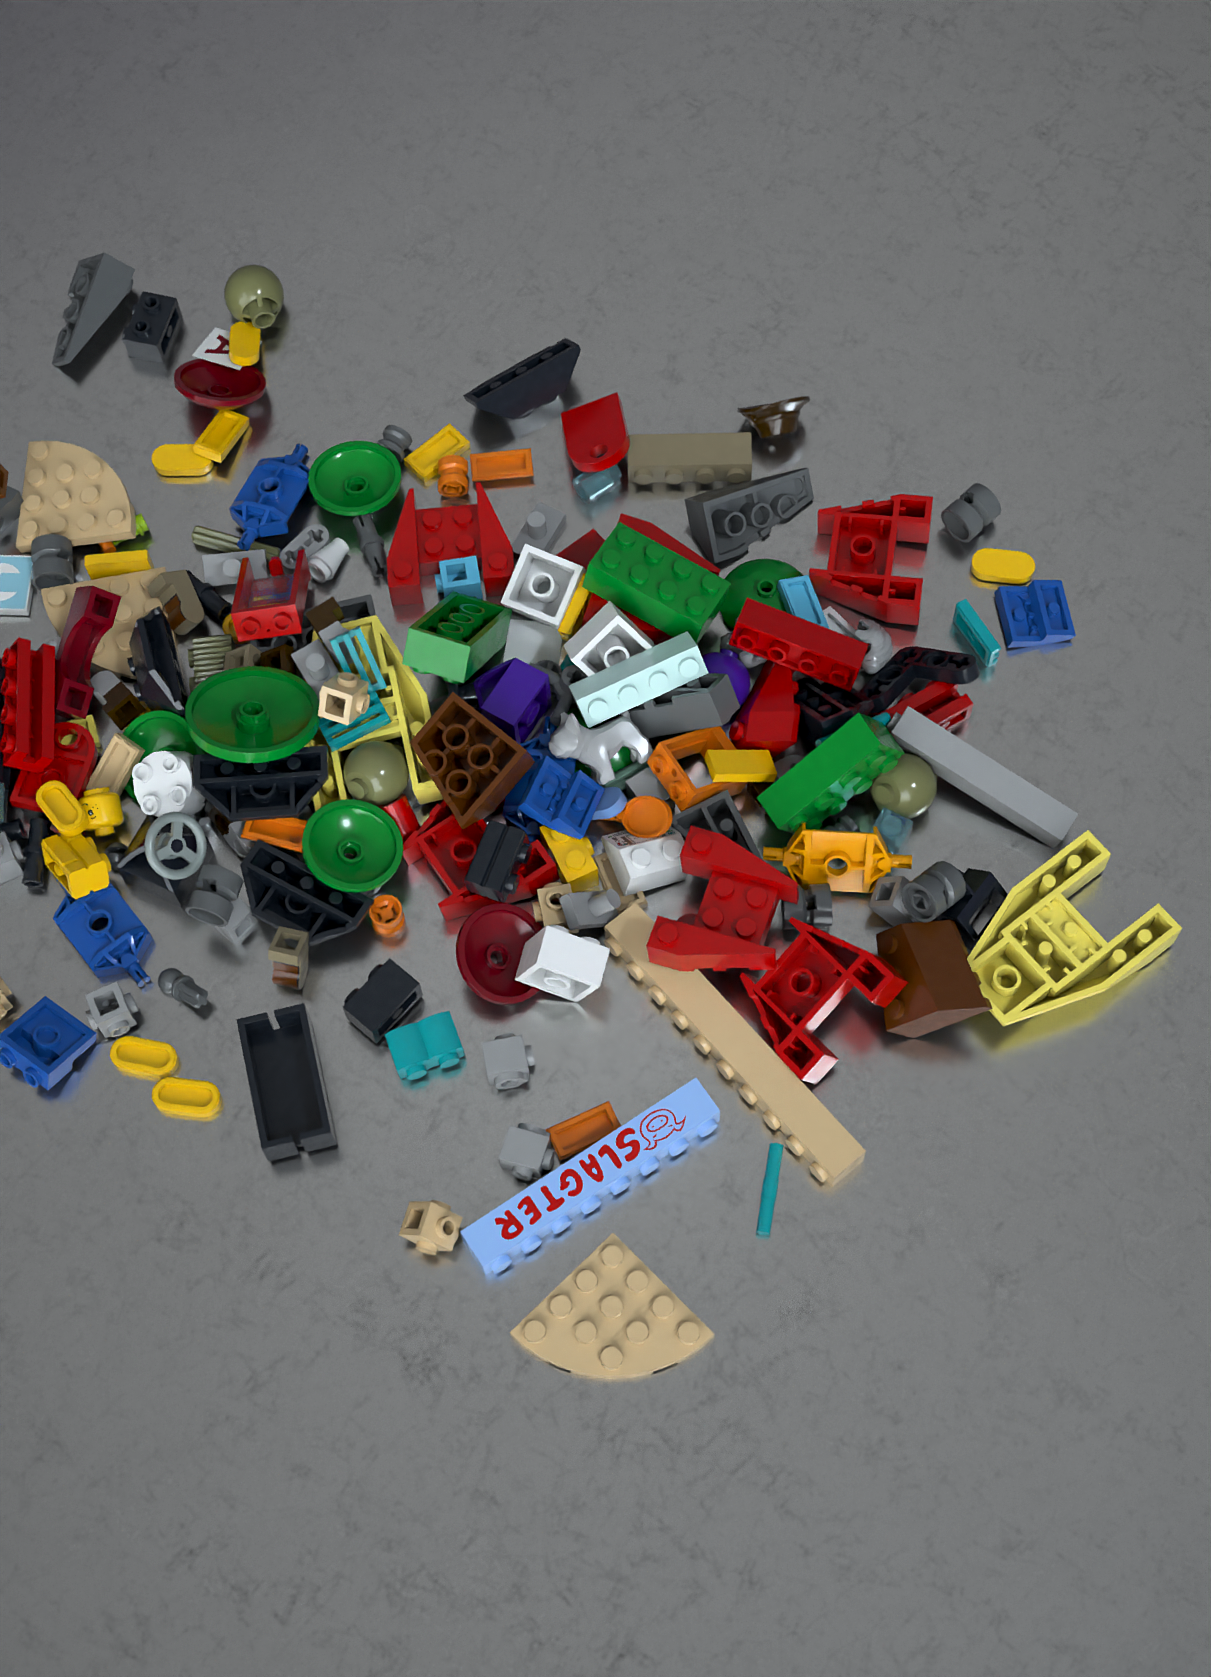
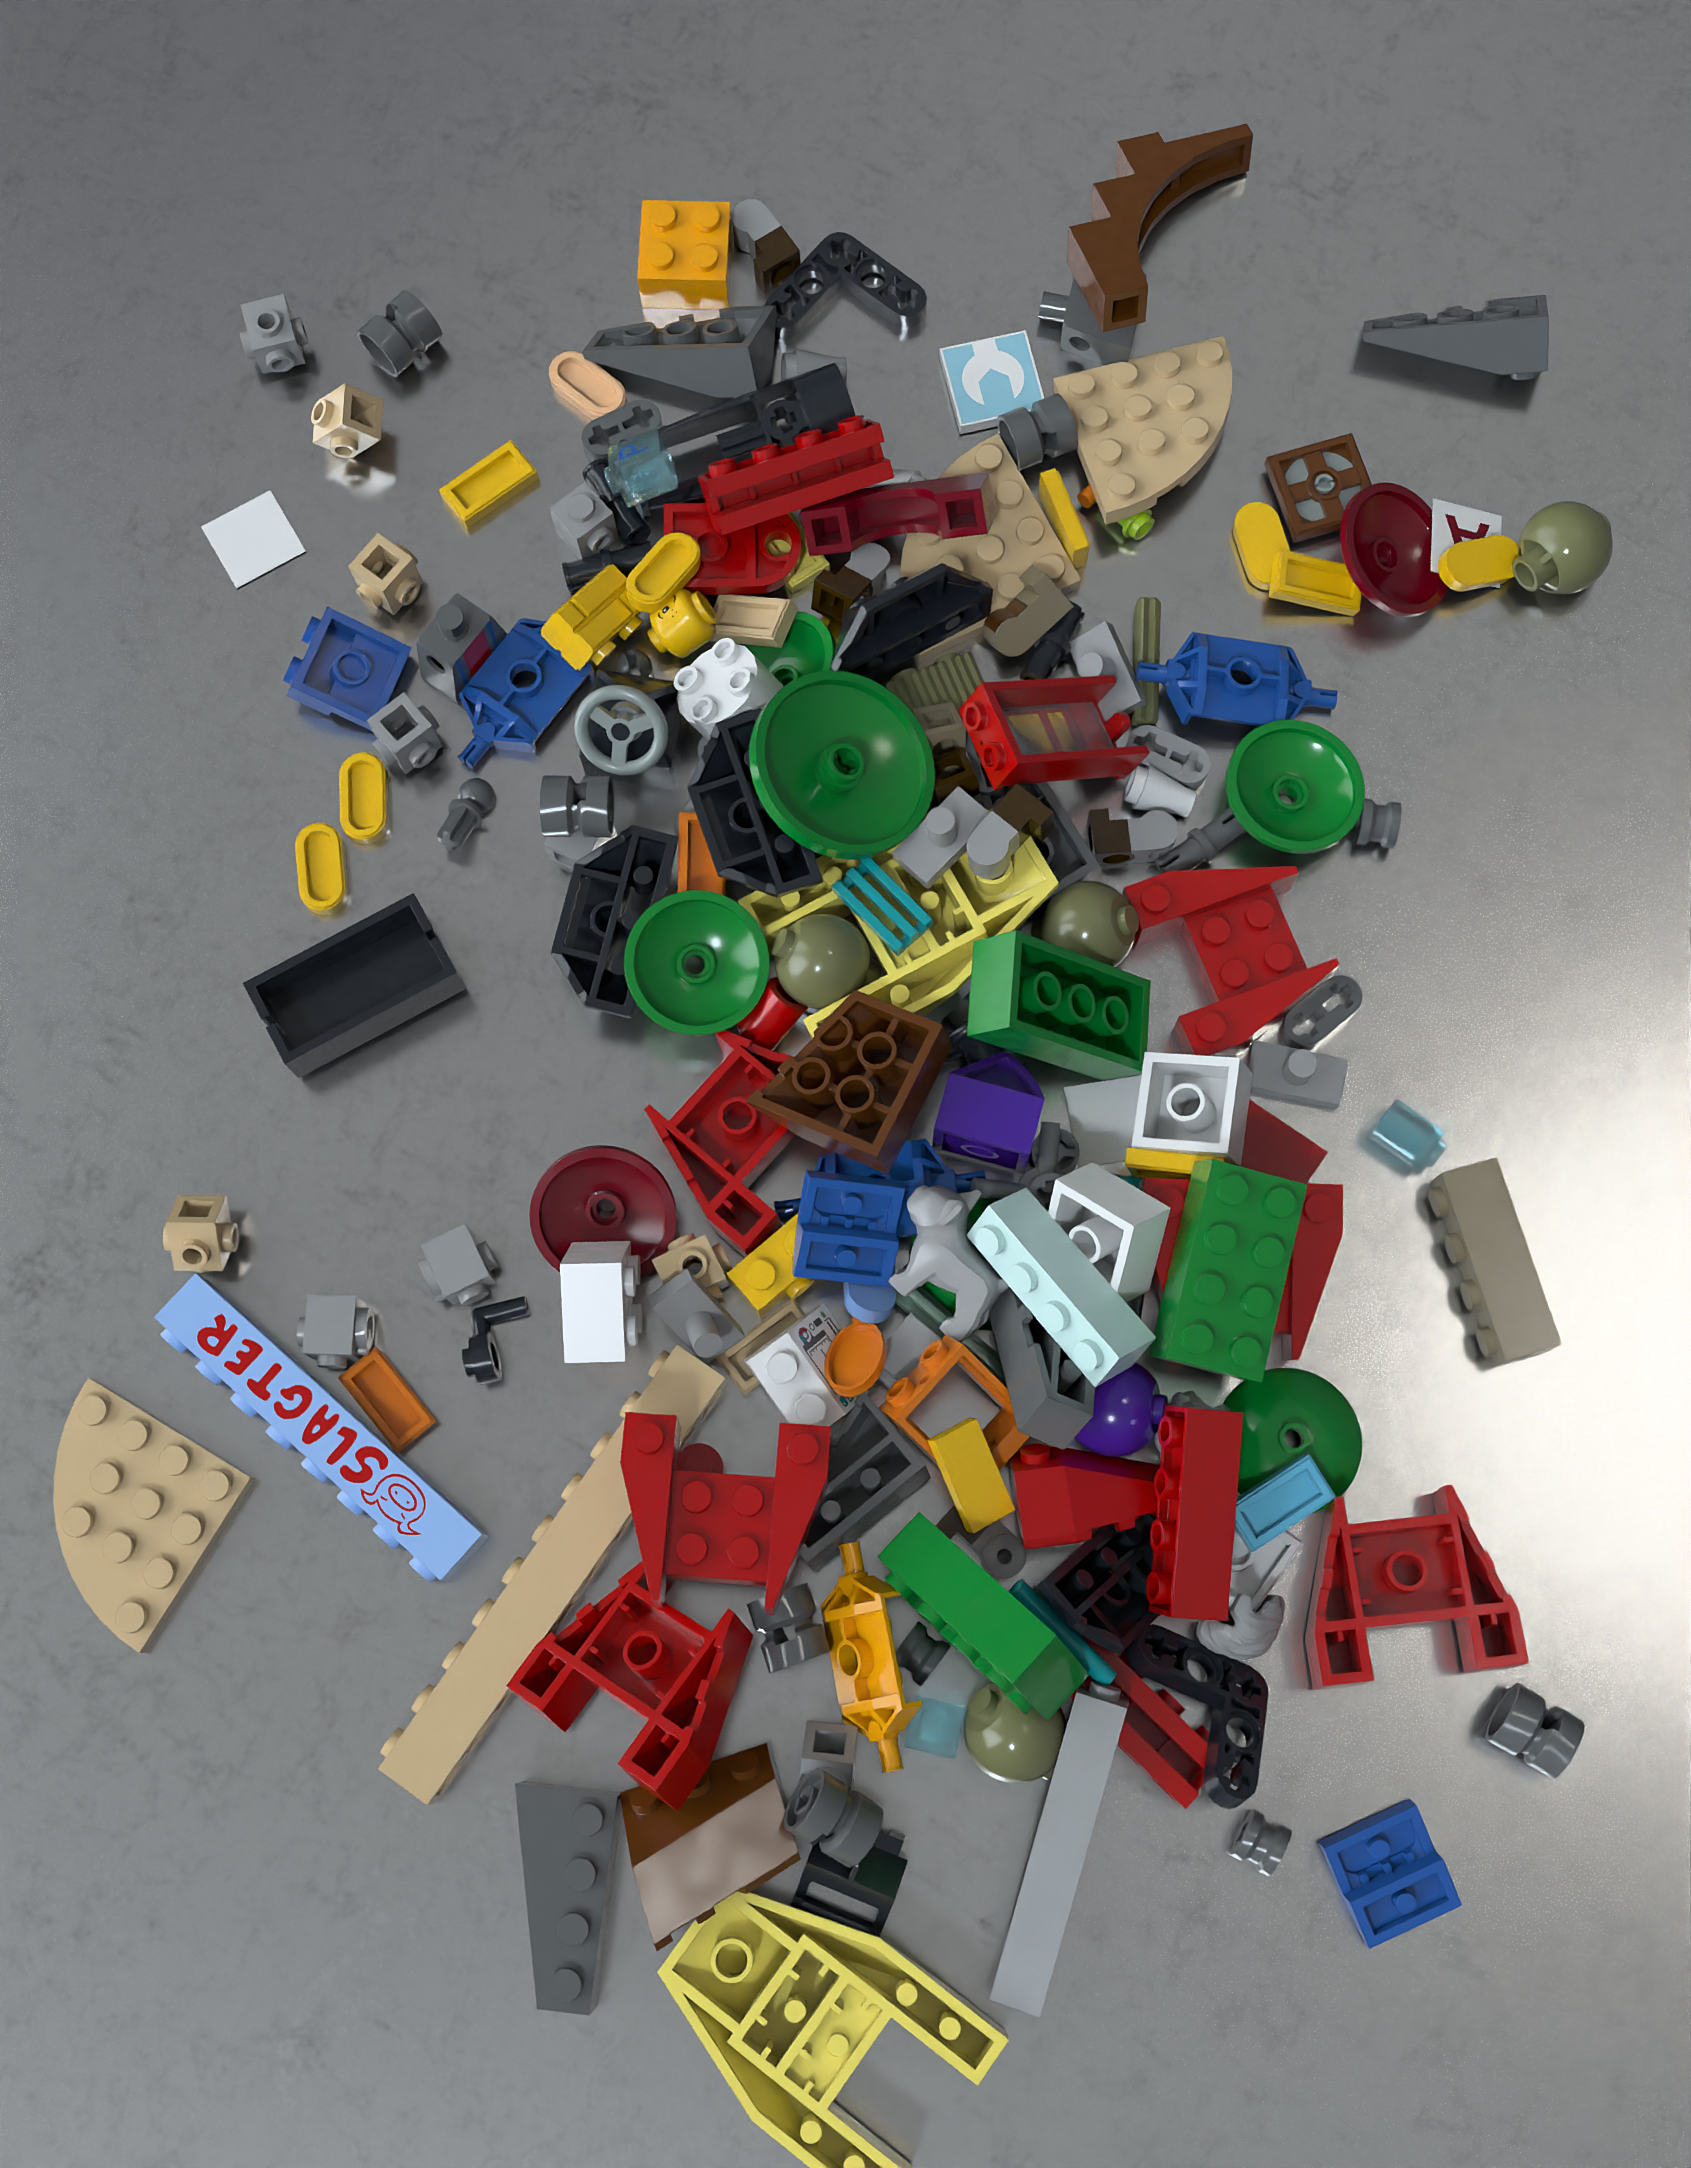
camera: 75 degrees right, 10 degrees up
black brick [122,291,182,364] -> none
dark tan leg [268,926,309,990] -> none
tan brick [318,672,370,725] -> none
teal tile [329,626,387,694] -> none
black brick [343,958,423,1043] -> none
orange wheel [369,894,406,938] -> none
teal brick [384,1011,465,1080] -> none
yellow tile [404,423,470,483] -> none
medium azure brick [434,556,483,599] -> none
orange wheel [438,455,468,498] -> none
black wedge [463,338,581,420] -> none
black brick [464,820,532,903] -> none
orange tile [470,448,533,482] -> none
red tile [560,392,630,473] -> none
dark grey wedge [684,468,814,563] -> none
dark brown hat [738,396,810,439] -> none
teal piece [756,1143,783,1236] -> none
teal tile [953,599,1001,668] -> none
yellow tile [971,548,1035,584] -> none
none -> dark grey torso [416,593,507,704]
none -> black plate [462,1296,530,1385]
none -> dark grey wedge [515,1781,622,2016]
none -> olive brick [1031,881,1139,967]
none -> leg [1086,808,1178,867]
none -> dark grey wheel [1230,1809,1292,1877]
none -> reddish brown piece [1264,433,1372,543]
none -> dark grey beam [1281,975,1363,1051]

